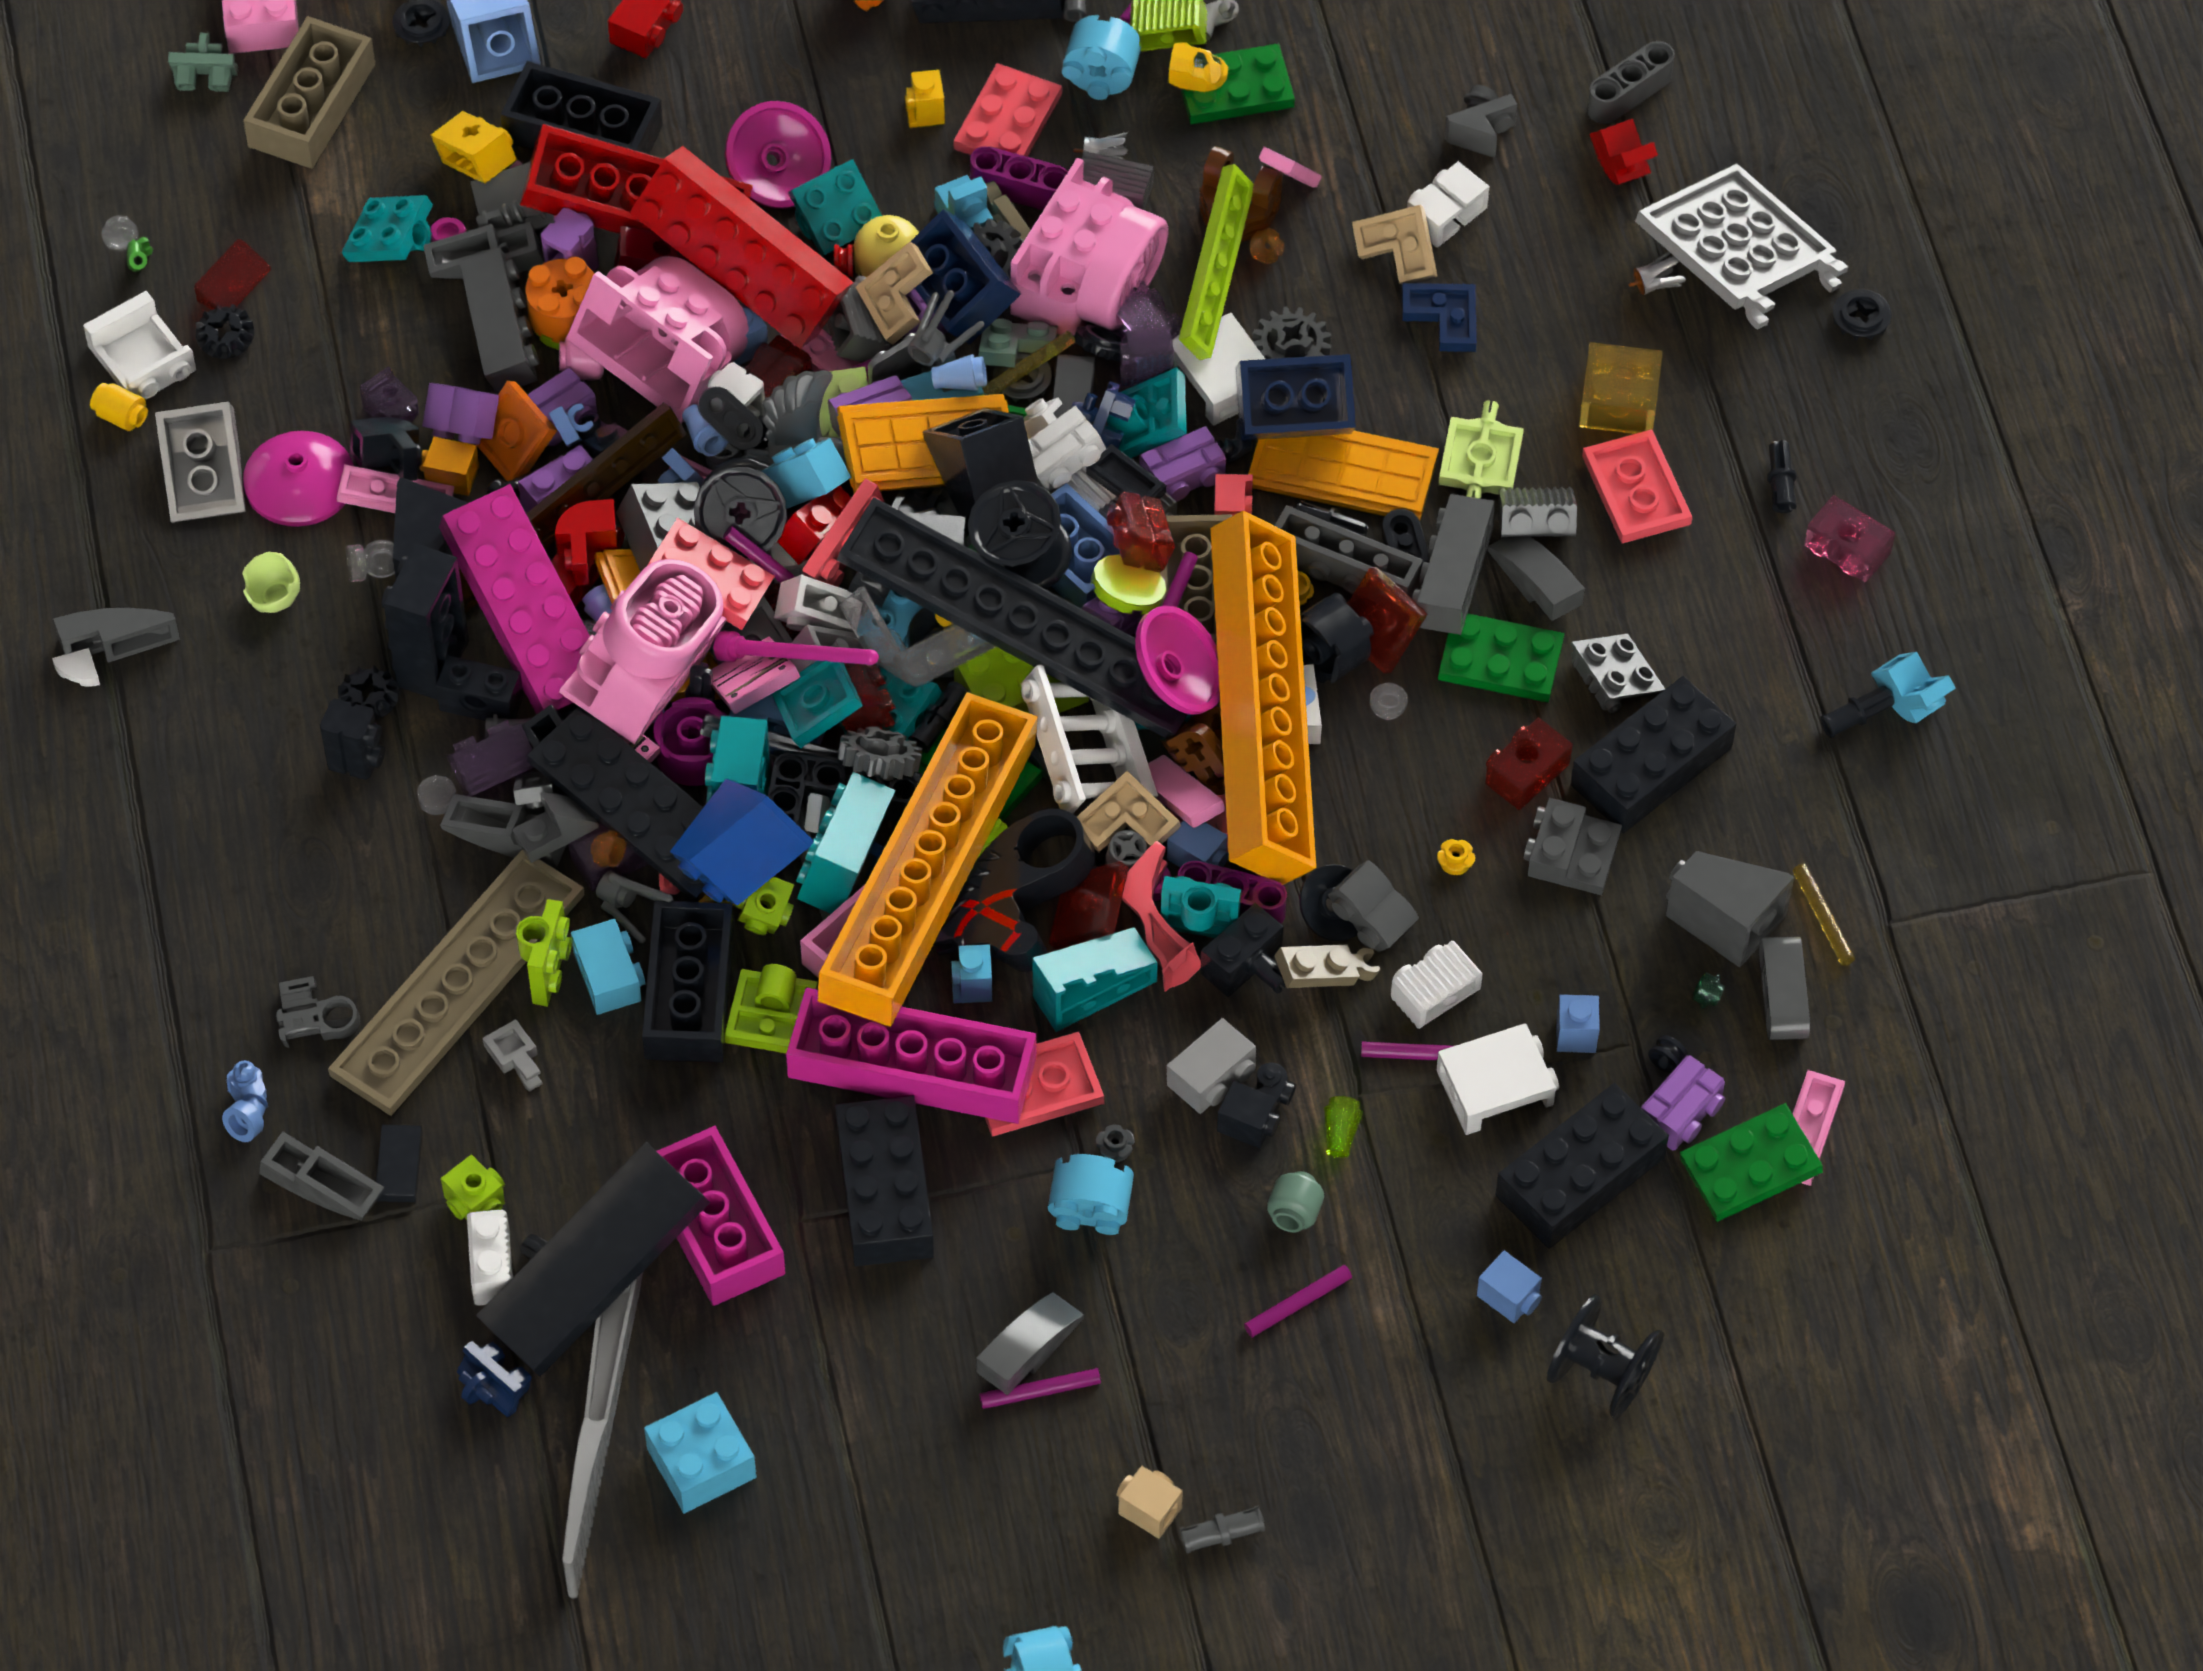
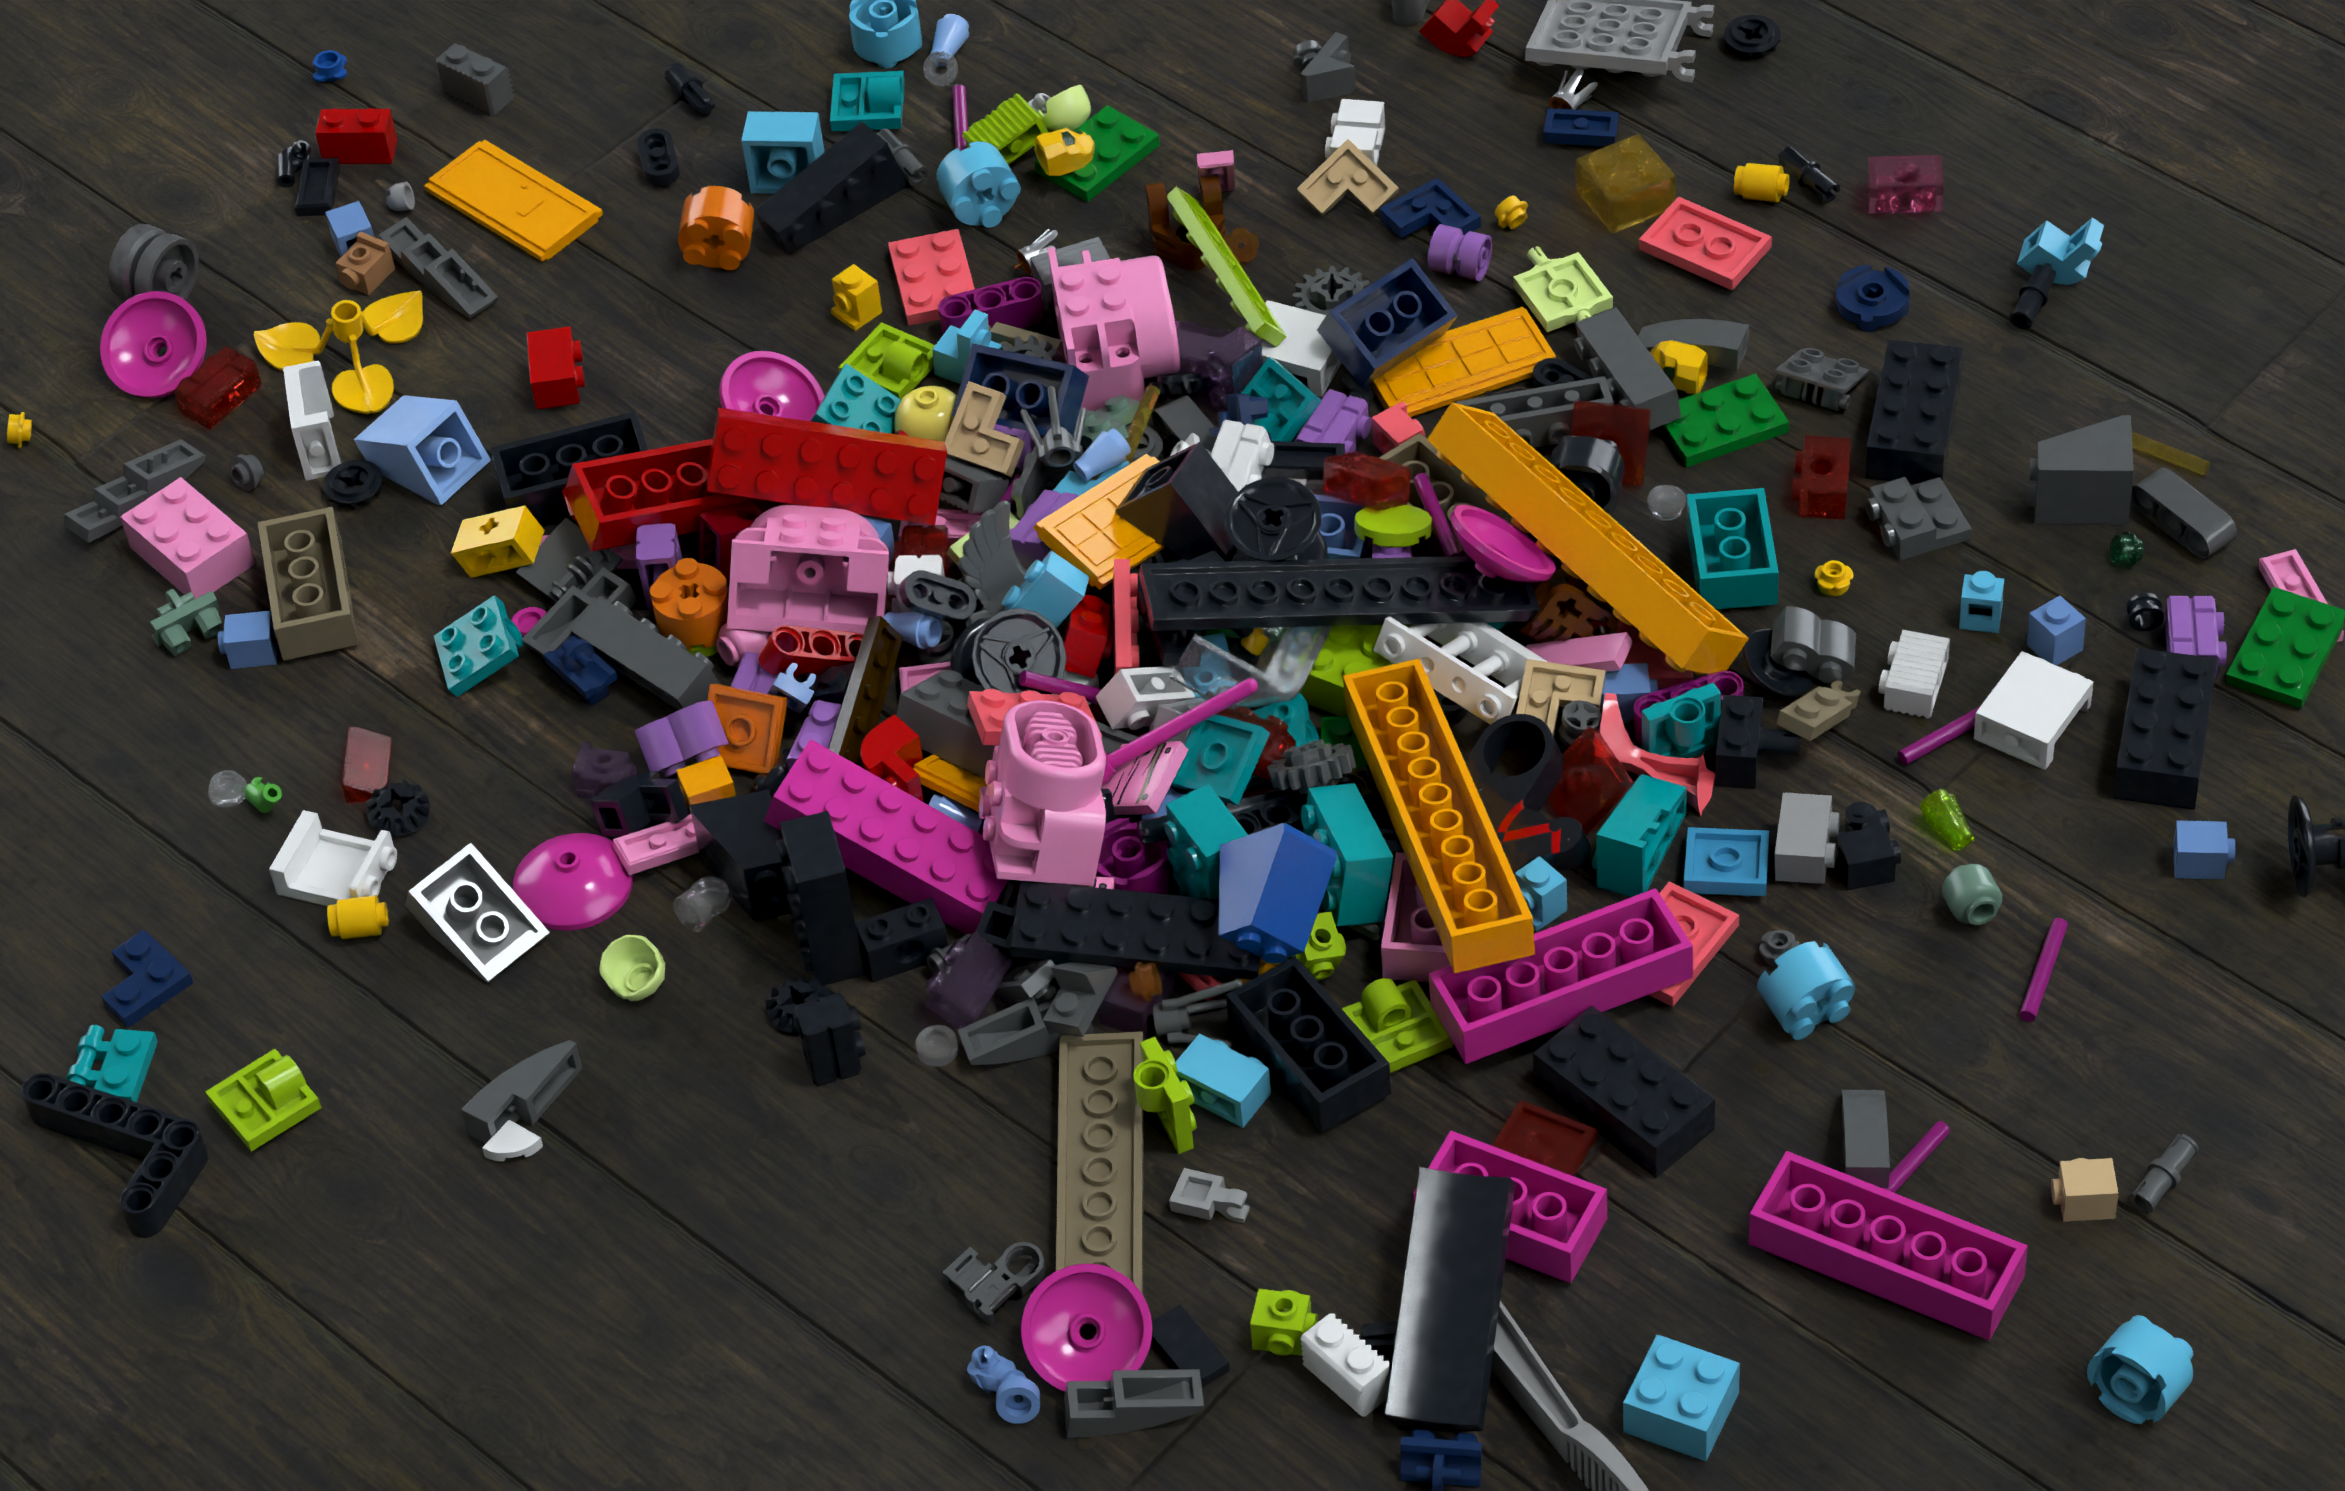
camera: 30 degrees left, 10 degrees down
medium blue tile [658,448,704,488] -> none
black pin [908,681,969,753] -> none
dark grey brick [1498,486,1577,537] -> none
none -> medium blue brick [218,611,278,669]
none -> dark blue hips [544,635,617,705]
none -> red beam [758,625,864,677]
none -> lime plate [838,322,935,400]
none -> dark pink dish [1021,1264,1153,1392]
none -> yellowish green hair [1038,85,1091,132]
none -> medium lavender wheel [1427,224,1492,282]
none -> clear red plate [1492,1100,1597,1176]
none -> yellow plate [1494,196,1528,229]
none -> dark blue plate [1544,108,1619,147]
none -> yellow rock [1650,340,1708,394]
none -> dark azure plate [1684,827,1769,896]
none -> teal brick [1686,488,1779,609]
none -> yellow brick [1734,163,1789,202]
none -> dark pink brick [1749,1151,2028,1341]
none -> dark blue plate [1835,265,1910,332]
none -> medium azure brick [1959,571,2004,633]

